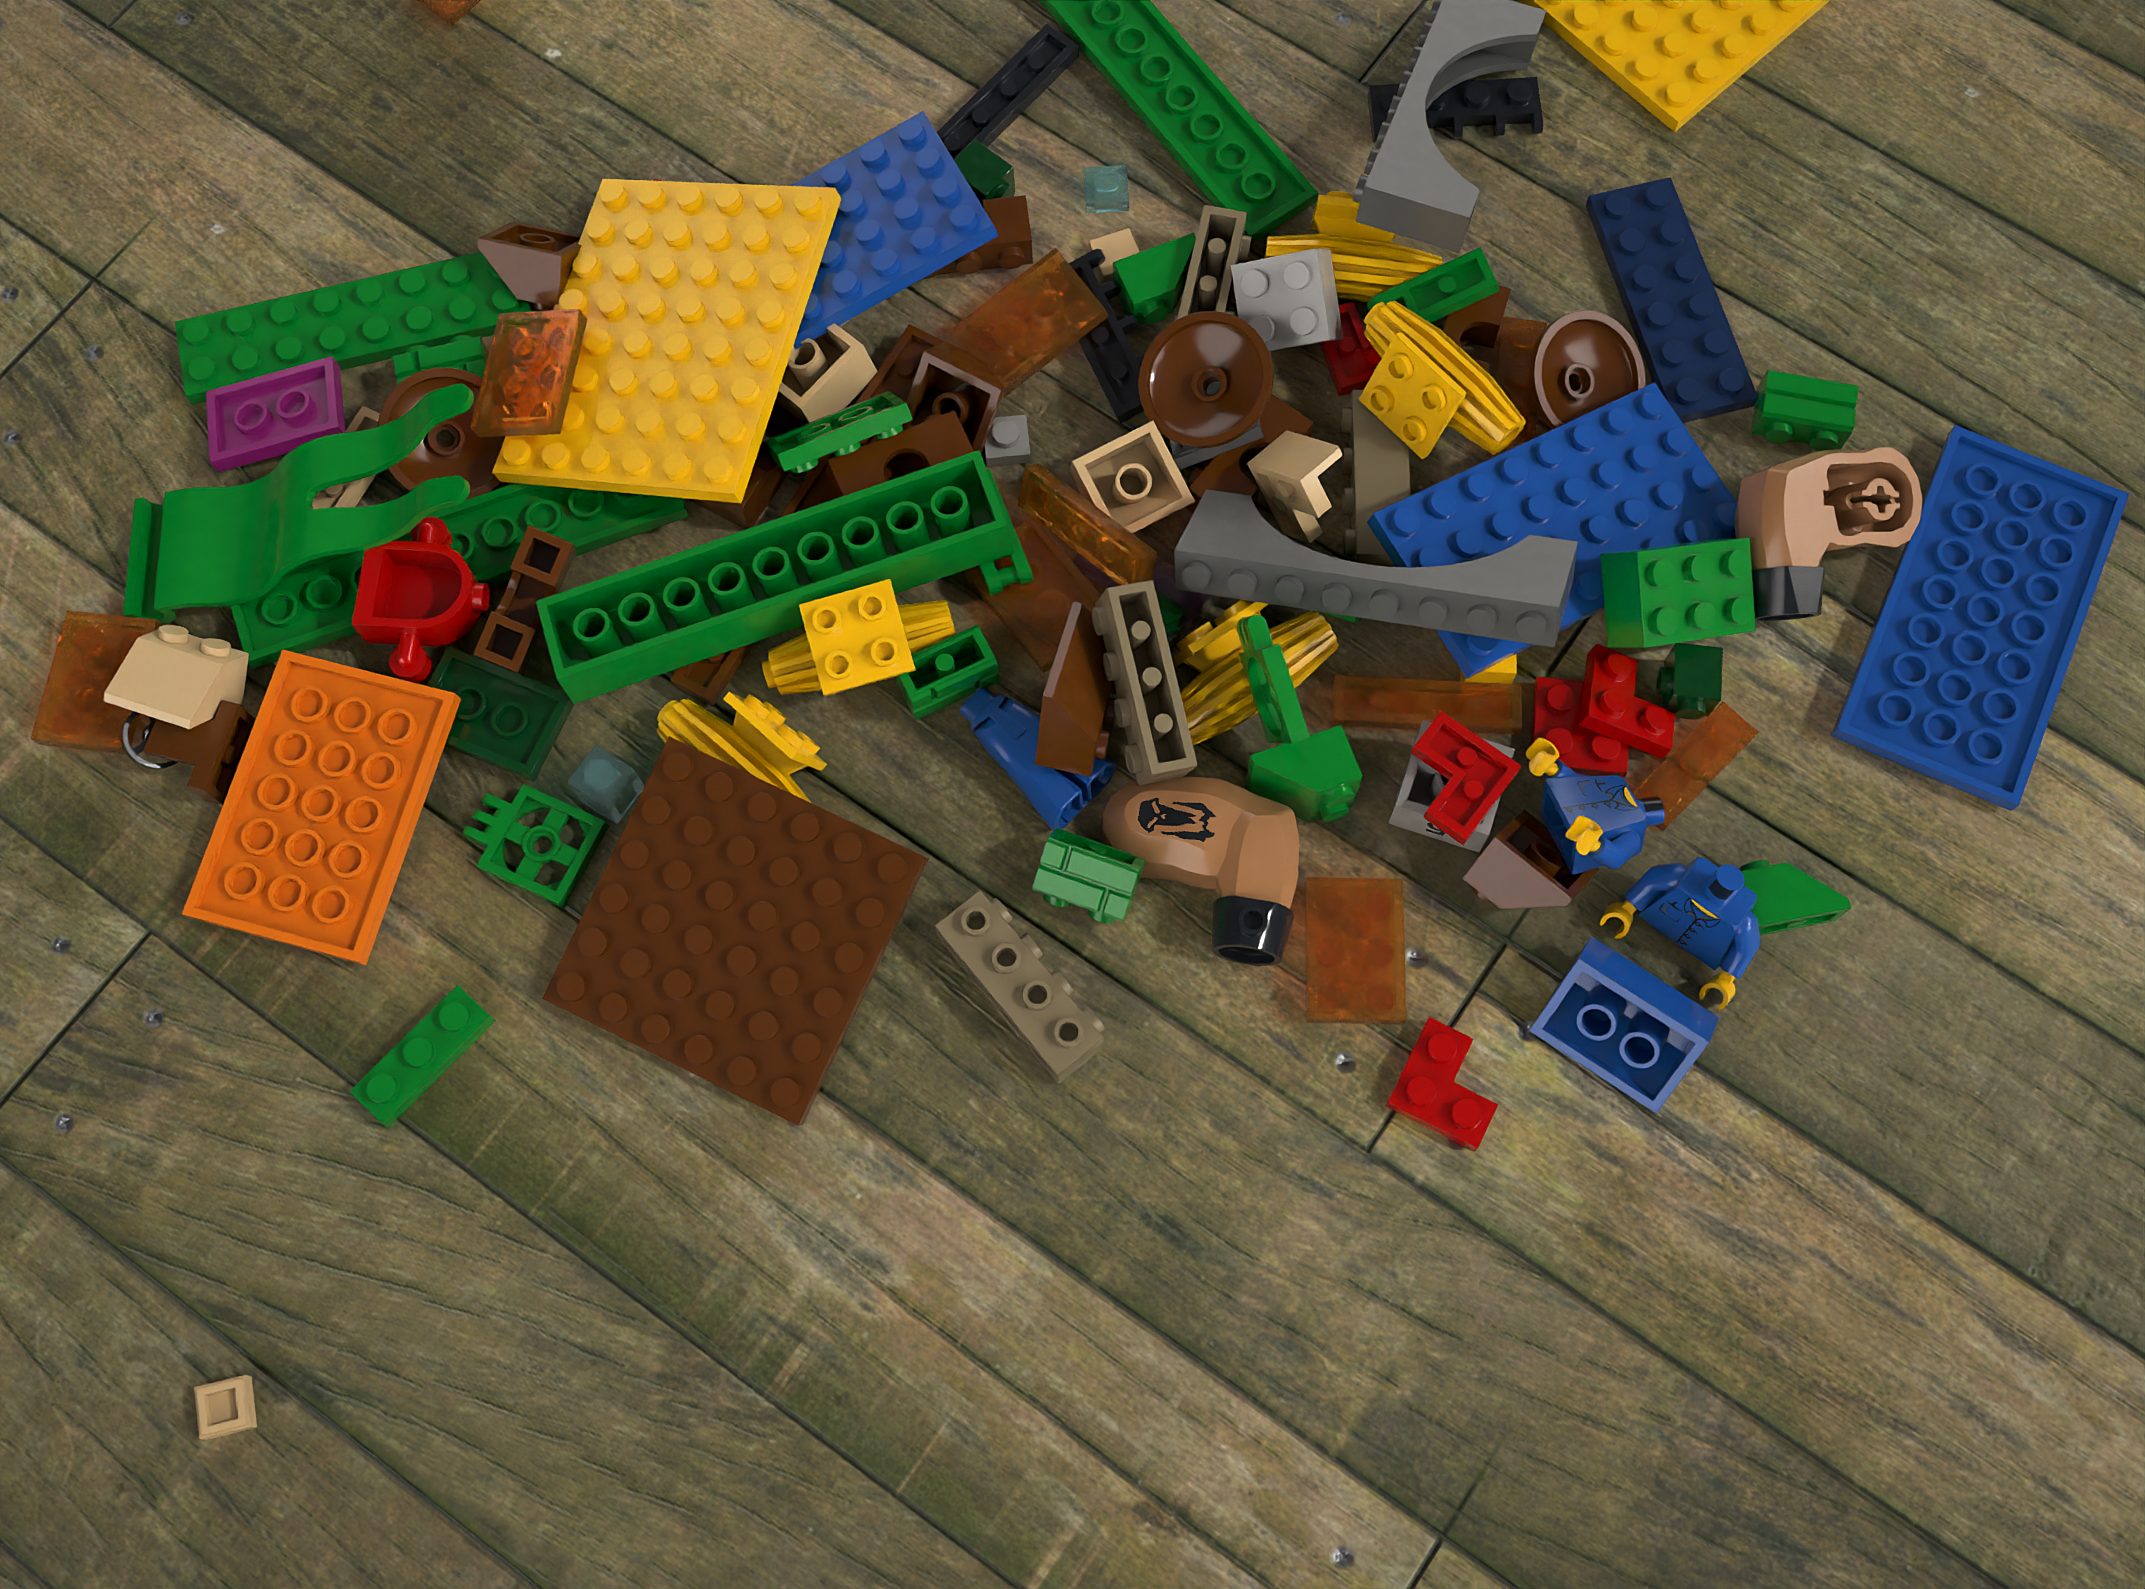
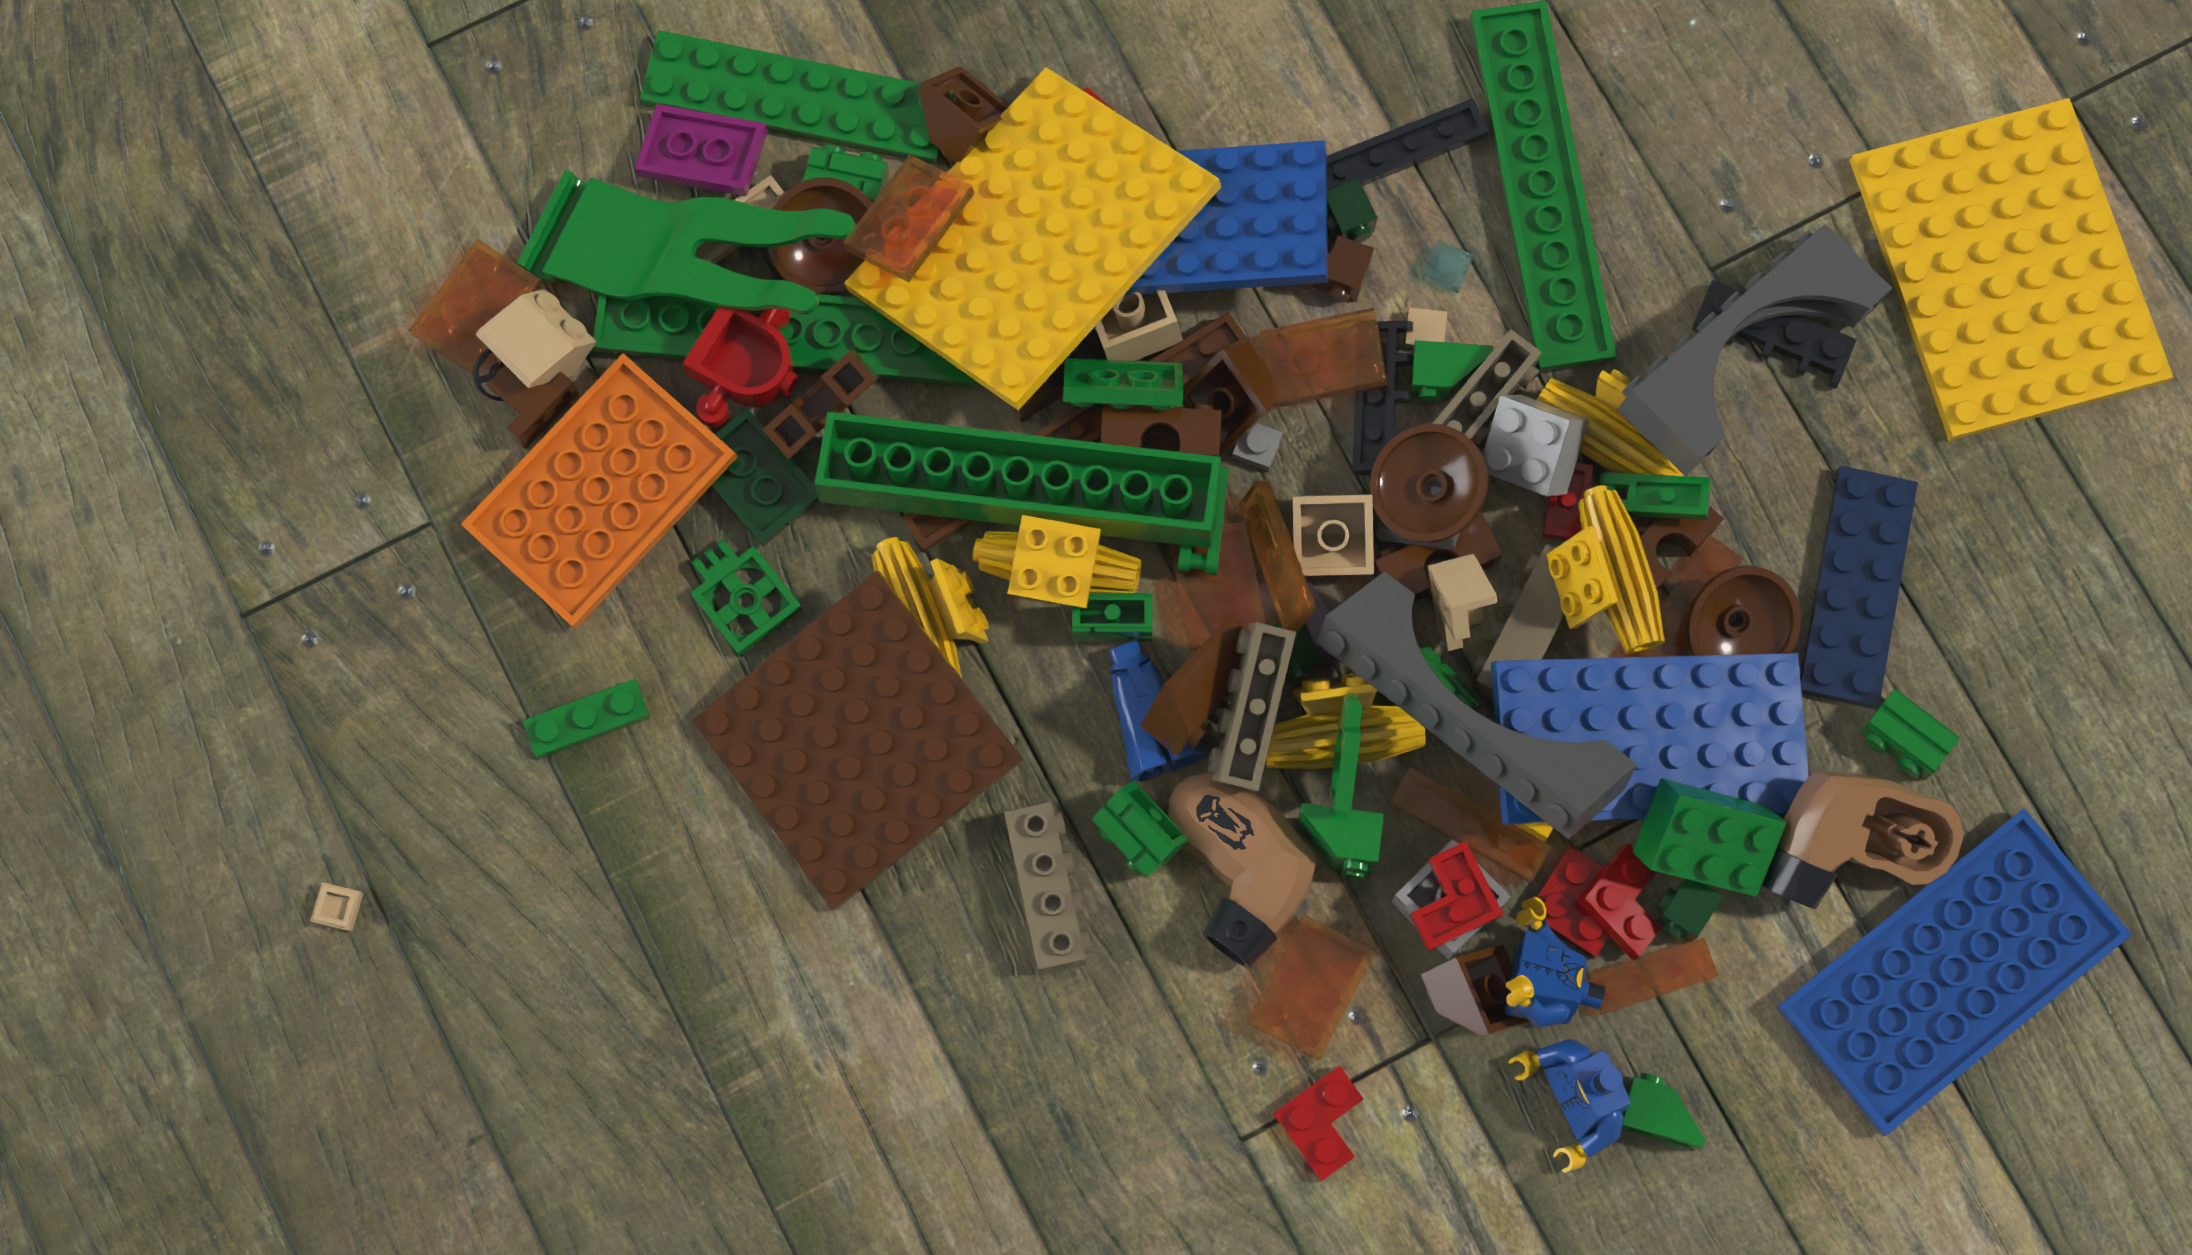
camera: 25 degrees right, 5 degrees up
clear light blue brick [567,744,645,824] -> none
blue slope [1529,936,1719,1114] -> none

